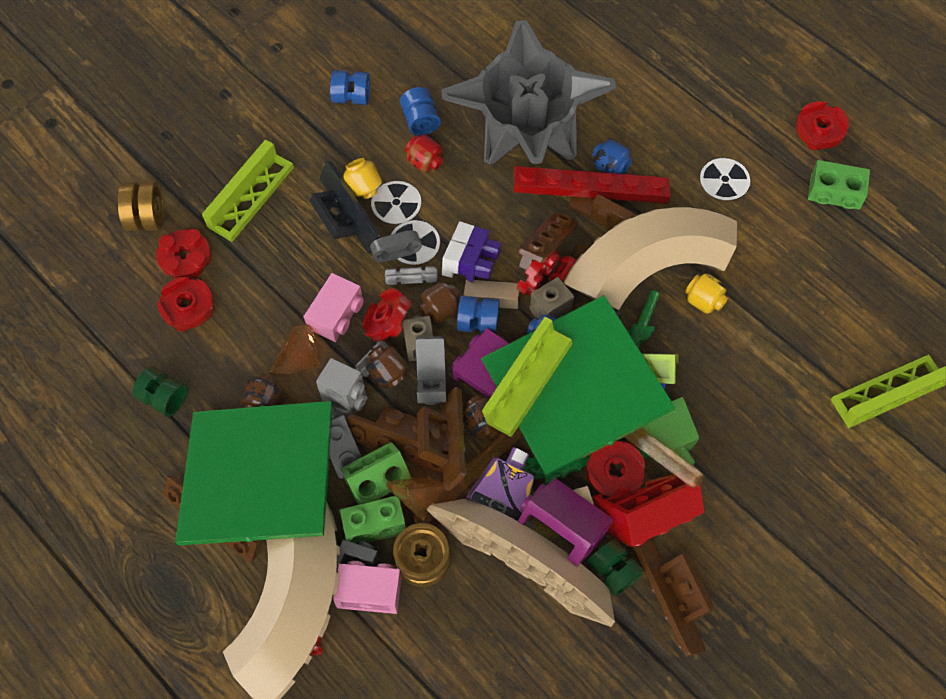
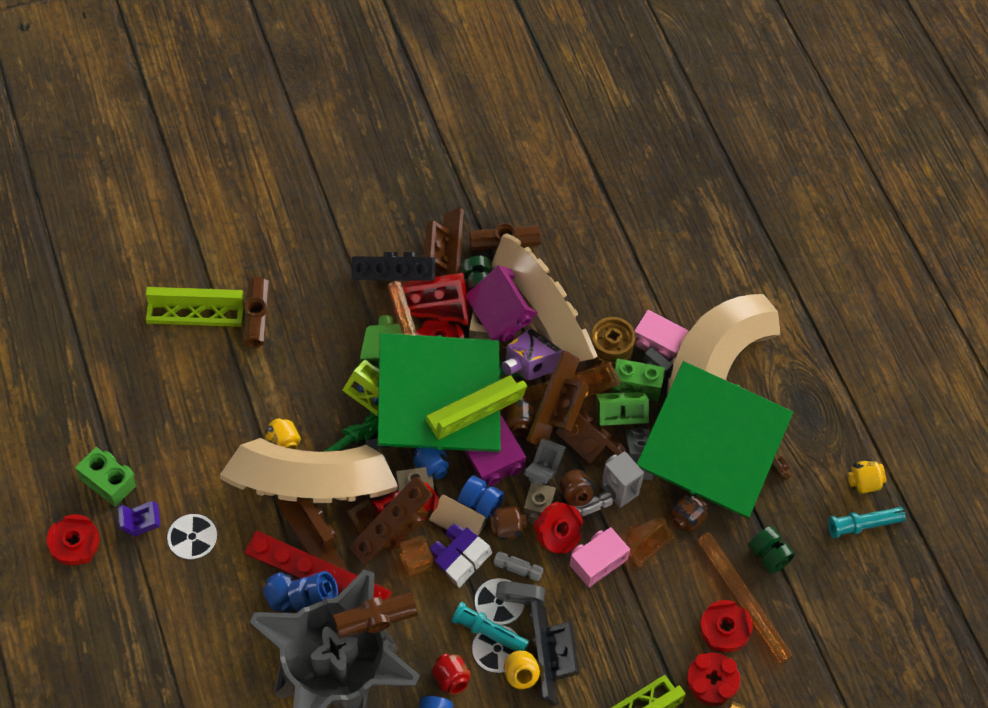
camera: 160 degrees left, 5 degrees down
none -> dark purple bracket [118,501,161,536]
none -> reddish brown piece [243,277,269,348]
none -> blue wheel [288,571,338,612]
none -> reddish brown piece [333,592,418,639]
none -> black bracket [352,252,435,281]
none -> clear orange brick [399,535,433,578]
none -> teal pin [451,602,530,651]
none -> reddish brown piece [469,223,541,252]
none -> clear orange axle [698,532,792,663]
none -> teal pin [828,506,905,539]
none -> yellow head [848,459,886,494]

